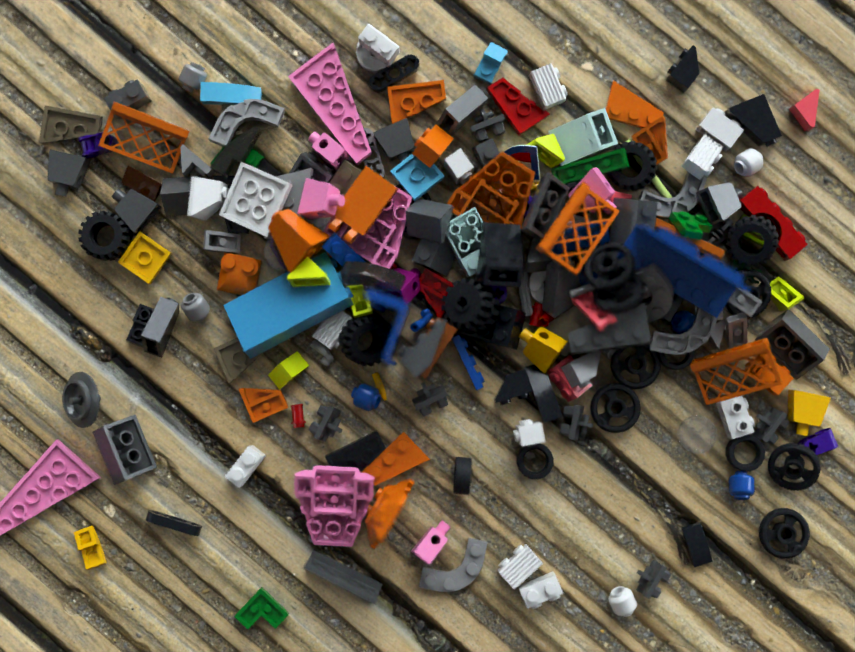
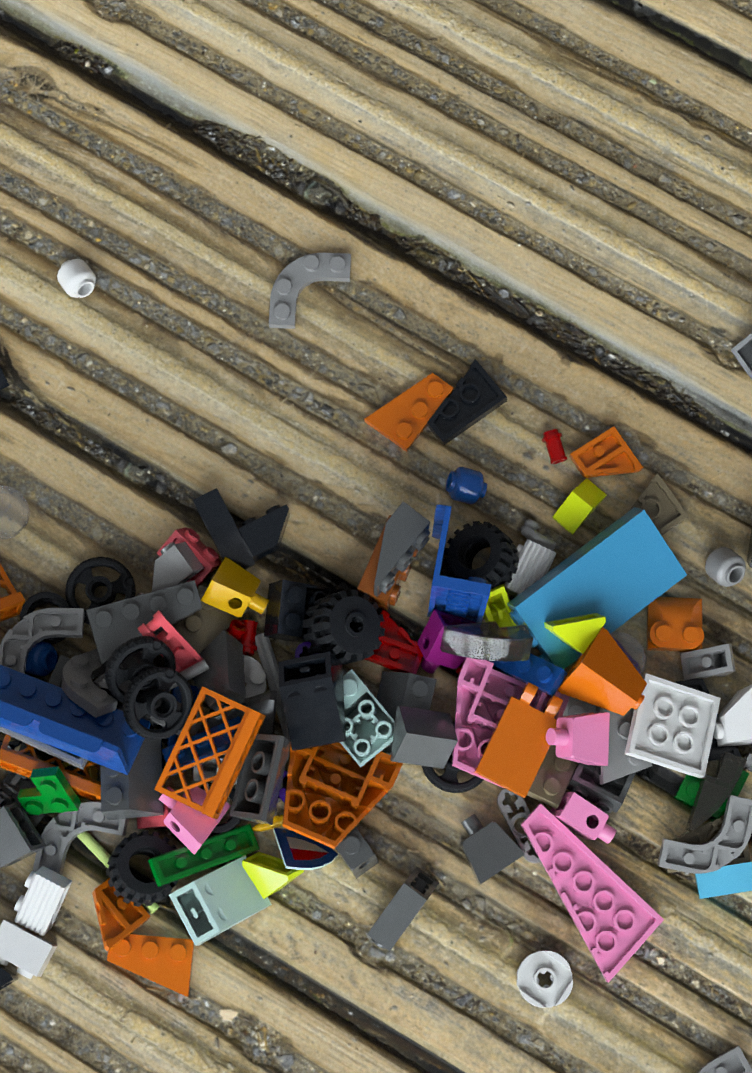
camera: 170 degrees right, 10 degrees down
black beam [146,510,202,536] -> none
white brick [225,445,266,488] -> none
green plate [234,587,290,630] -> none
bright pink wedge [294,465,374,547] -> none
dark grey fence [304,549,382,604] -> none
dark grey hips [309,405,343,442] -> none
white brick [358,24,400,66] -> none
orange wedge [364,478,414,550] -> none
black beam [369,54,419,93] -> none
yellow helmet [372,372,387,401] -> none
orange wing [387,80,446,124] -> none
medium azure tile [390,154,445,202] -> none
blue arm [410,308,433,332] -> none
bright pink torso [411,520,451,565] -> none
orange hinge [412,124,454,168] -> none
dark grey hips [412,382,448,416] -> none
white brick [444,148,474,184] -> none
blue plate [452,335,485,390] -> none
black tyre [453,457,472,495] -> none
dark grey hips [470,109,505,143] -> none
medium azure slope [474,42,508,85] -> none
red wing [486,77,550,136] -> none
white brick [498,544,543,590] -> none
white brick [513,419,545,446] -> none
black tyre [516,443,554,479] -> none
white brick [518,571,563,609] -> none
white brick [529,63,567,110] -> none
dark grey hips [560,405,593,440] -> none
black wheel [590,383,641,433] -> none
dark grey hips [636,560,671,599] -> none
black slope [666,45,700,93] -> none

